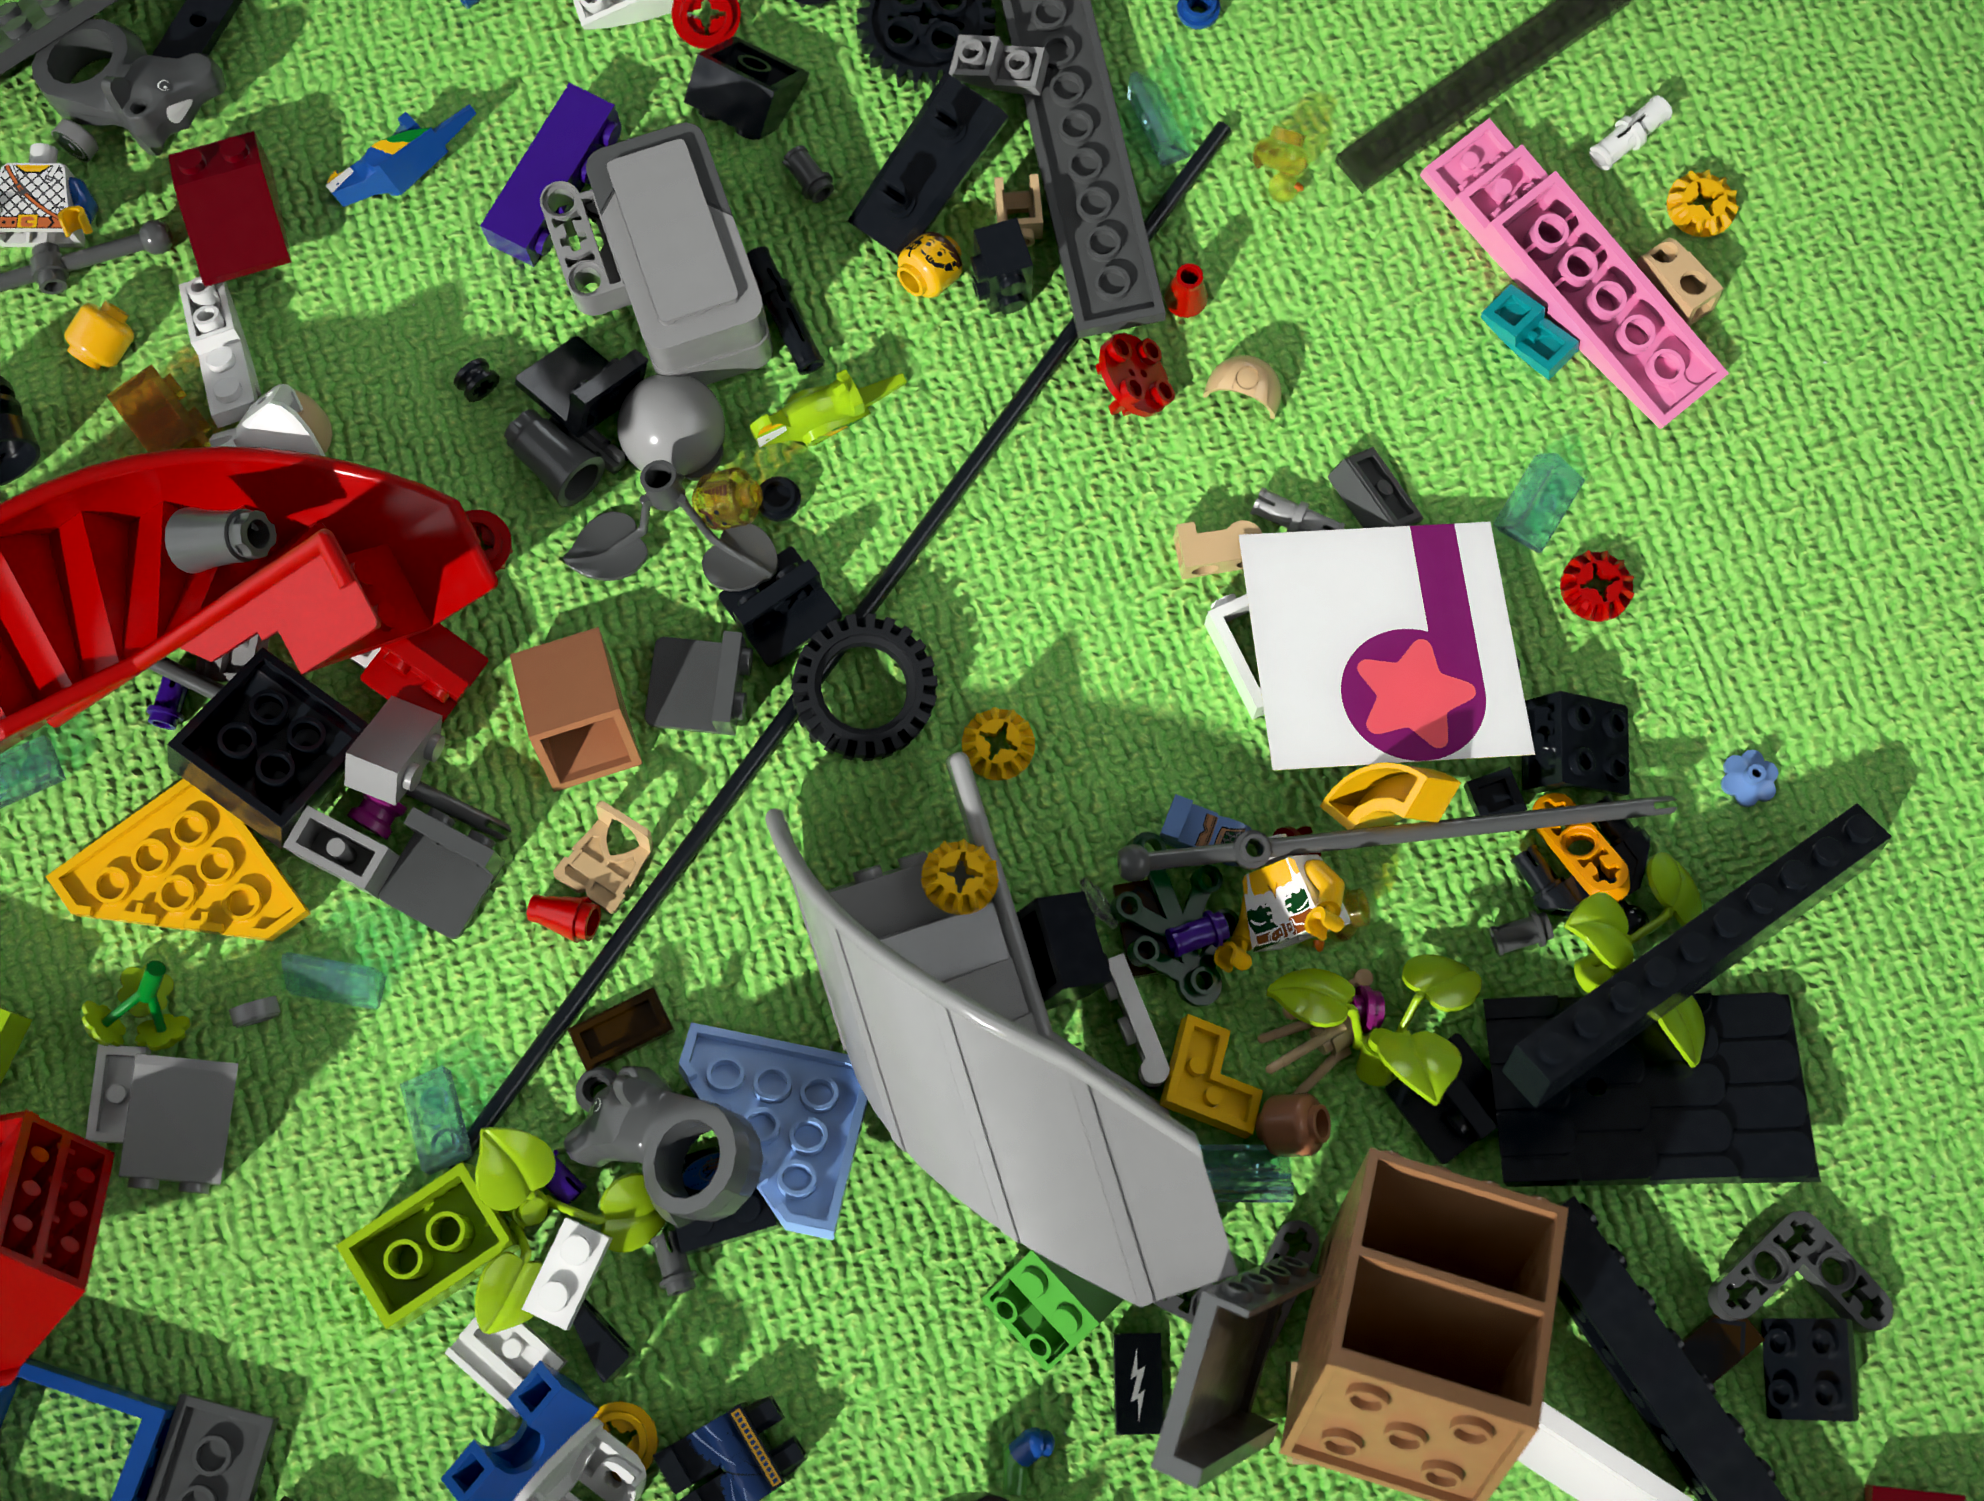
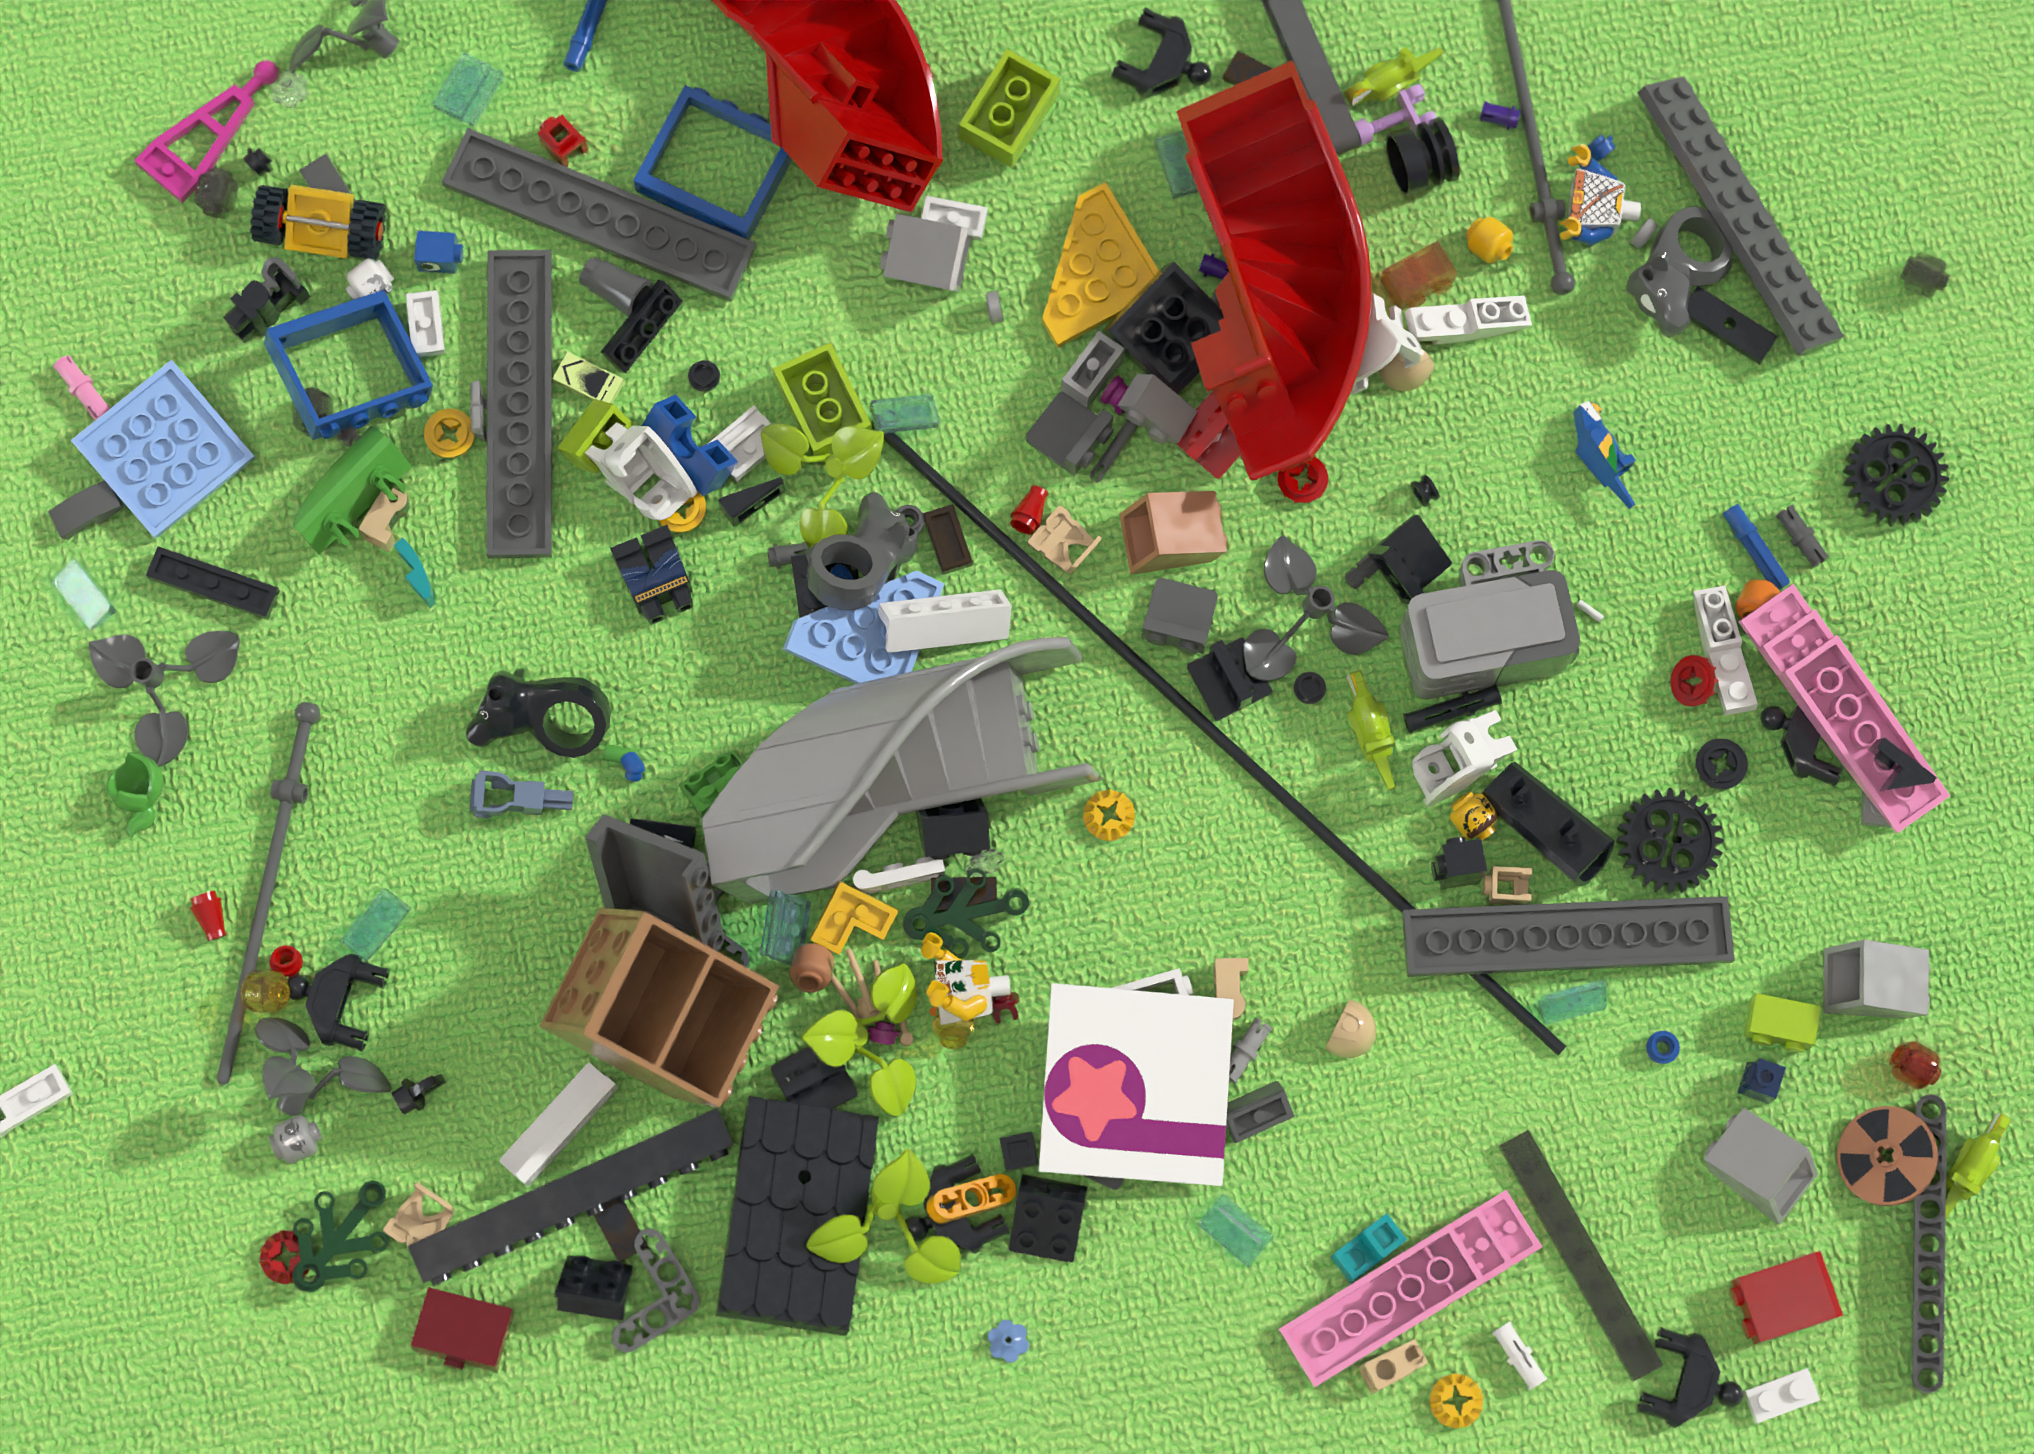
camera: 95 degrees right, 0 degrees up
lime plant [82,960,191,1051] -> none
dark grey plant [165,507,277,574] -> none
dark red slope [168,131,292,287] -> none
clear light blue slope [281,952,387,1010] -> none
dark purple brick [480,83,622,267] -> none
dark grey plant [504,409,605,507] -> none
white plate [522,1217,613,1330] -> none
dark purple pin [545,1150,587,1205] -> none
light grey piece [617,374,725,479] -> none
black slope [684,36,810,140] -> none
clear yellow head [692,467,763,531] -> none
dark grey pin [782,145,834,203] -> none
black tyre [791,613,938,761] -> none
yellow gear [921,838,999,915] -> none
light grey slope [949,35,1050,96] -> none
red plate [1095,333,1175,418] -> none
dark grey bar [1117,795,1678,882] -> none
medium blue leg [1159,794,1252,867] -> none
red cone [1164,263,1208,318] -> none
dark purple pin [1165,910,1230,958] -> none
clear yellow animal [1253,125,1309,203] -> none
yellow brick [1320,763,1461,830] -> none
dark grey pin [1489,910,1554,956] -> none
black brick [1502,803,1892,1109] -> none
red gear [1560,550,1634,622] -> none
none -> black plate [688,360,720,392]
none -> white panel [878,589,1012,653]
none -> white piece [1412,710,1517,808]

